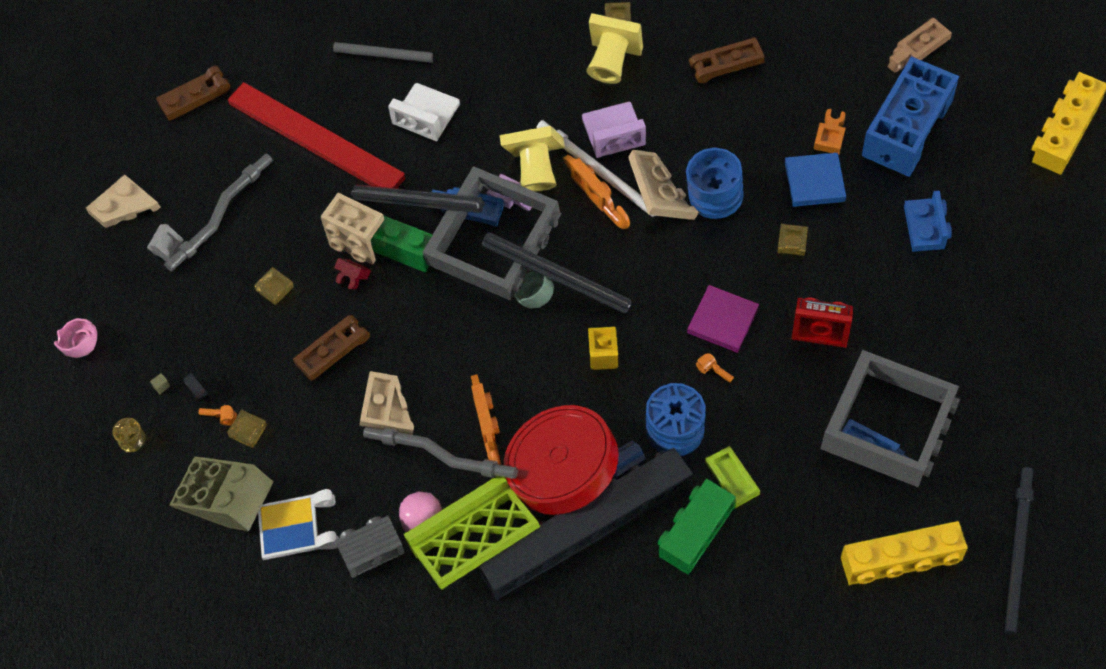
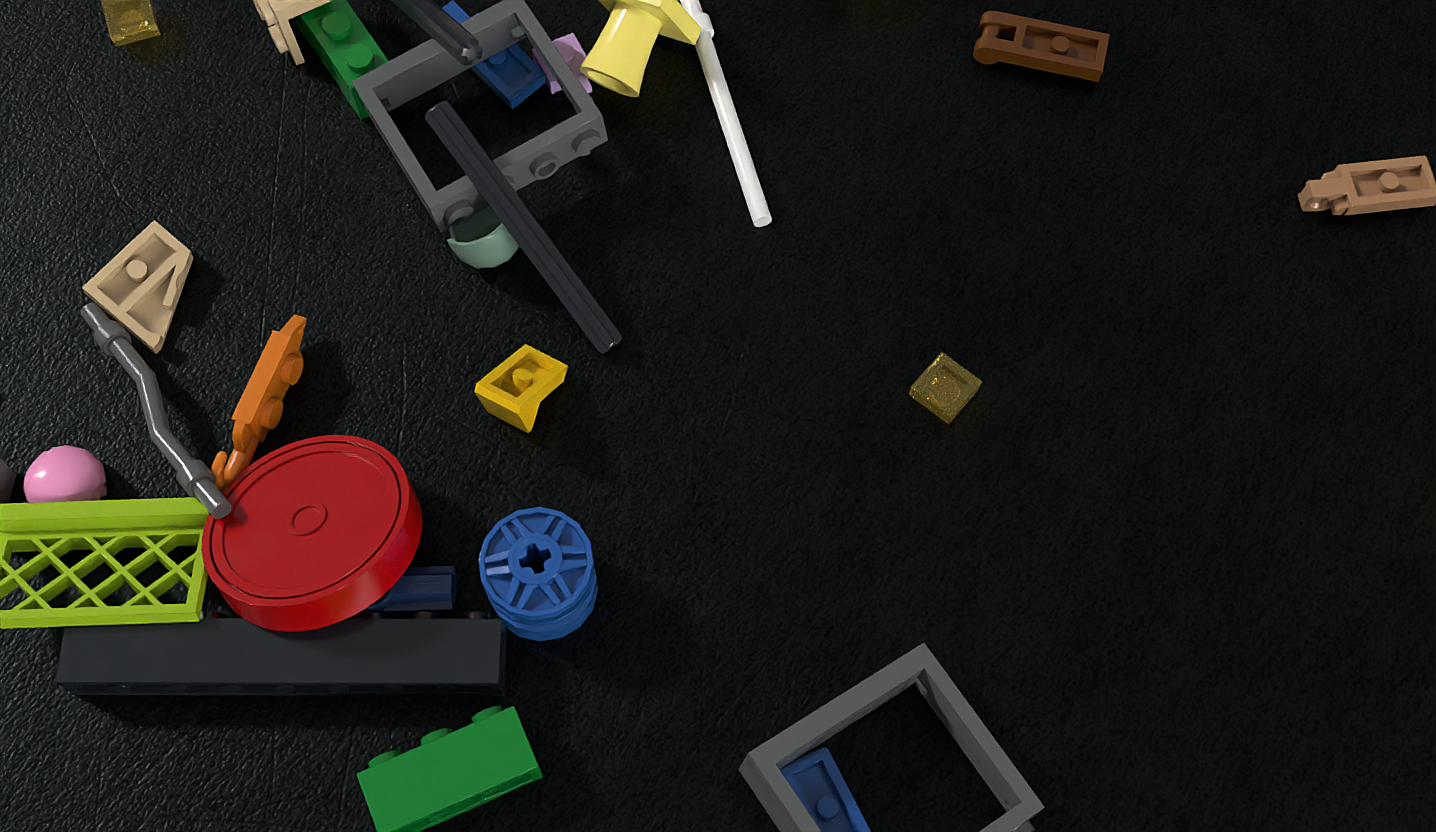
camera: 25 degrees right, 5 degrees up
reddish brown plate [293,315,370,381] -> none
dark red tile [334,258,371,290] -> none
orange plate [563,155,630,229] -> none
lavender bracket [582,102,646,158] -> none
tan wing [628,150,699,220] -> none
blue wheel [686,148,744,219] -> none
magenta tile [687,285,759,353] -> none
orange hand [696,354,734,383] -> none
lime tile [705,446,760,508] -> none
blue tile [785,153,846,207] -> none
red slope [792,298,853,348] -> none
orange plate [814,109,846,155] -> none
blue plate [862,56,959,177] -> none
blue bracket [904,191,951,252] -> none

